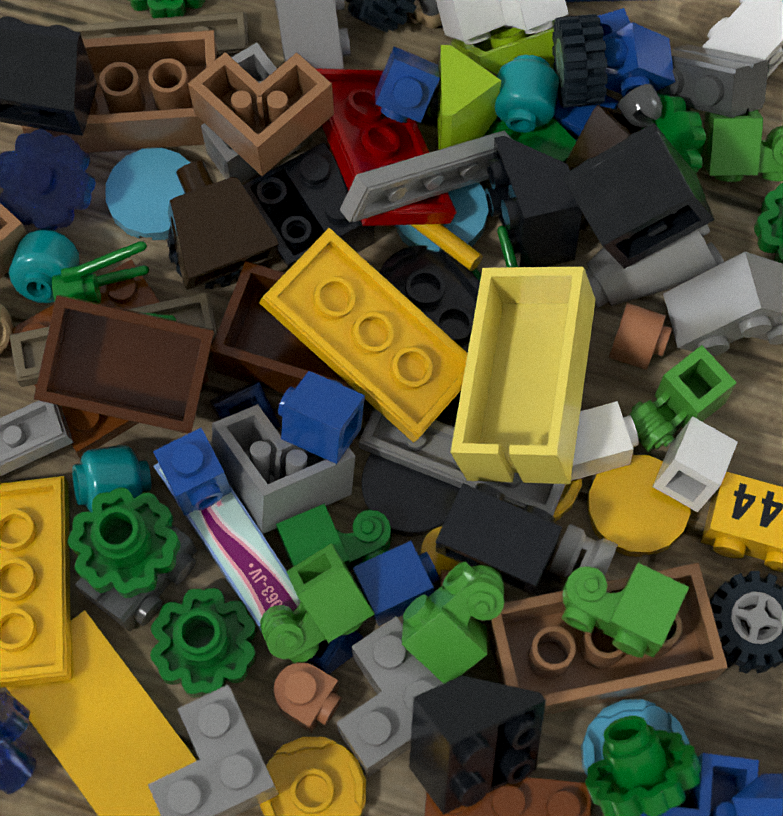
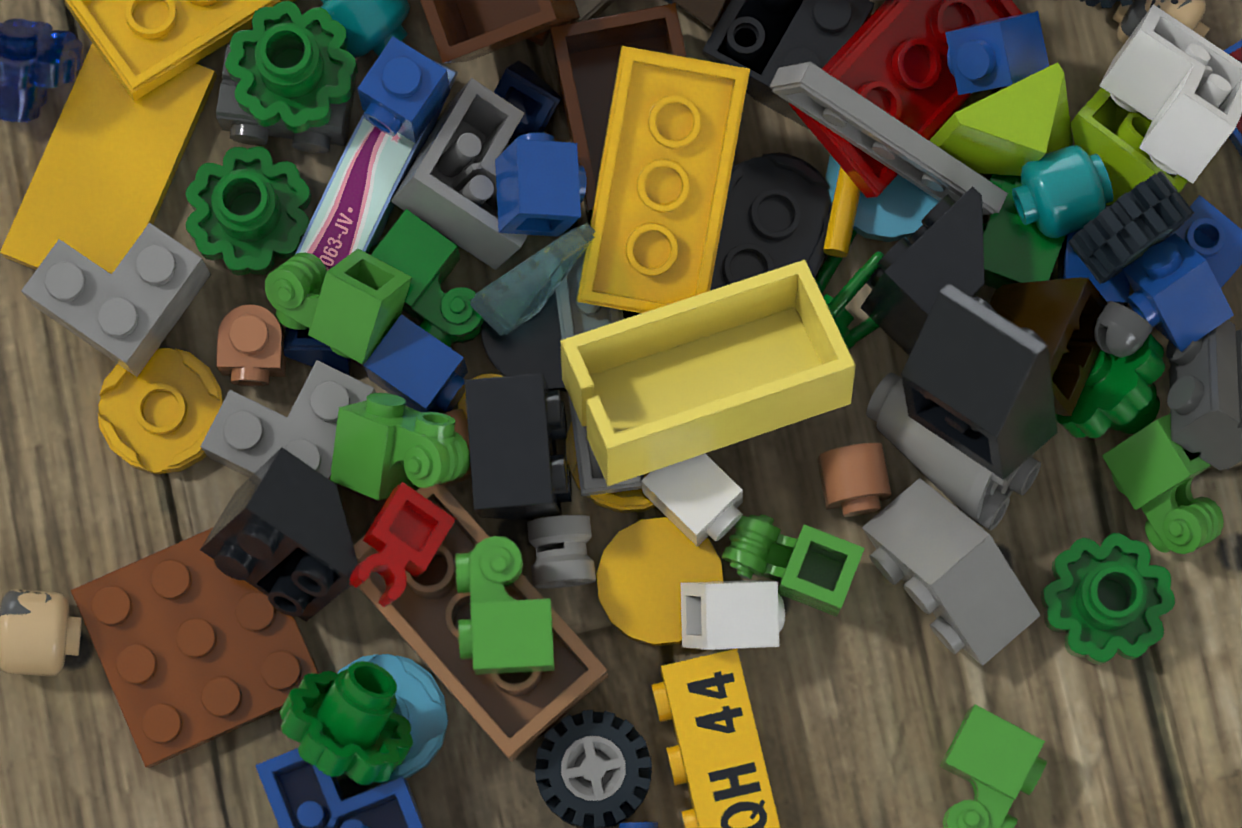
camera: 60 degrees right, 10 degrees up
none -> red plate [350,482,456,607]
none -> clear light blue slope [470,223,596,336]

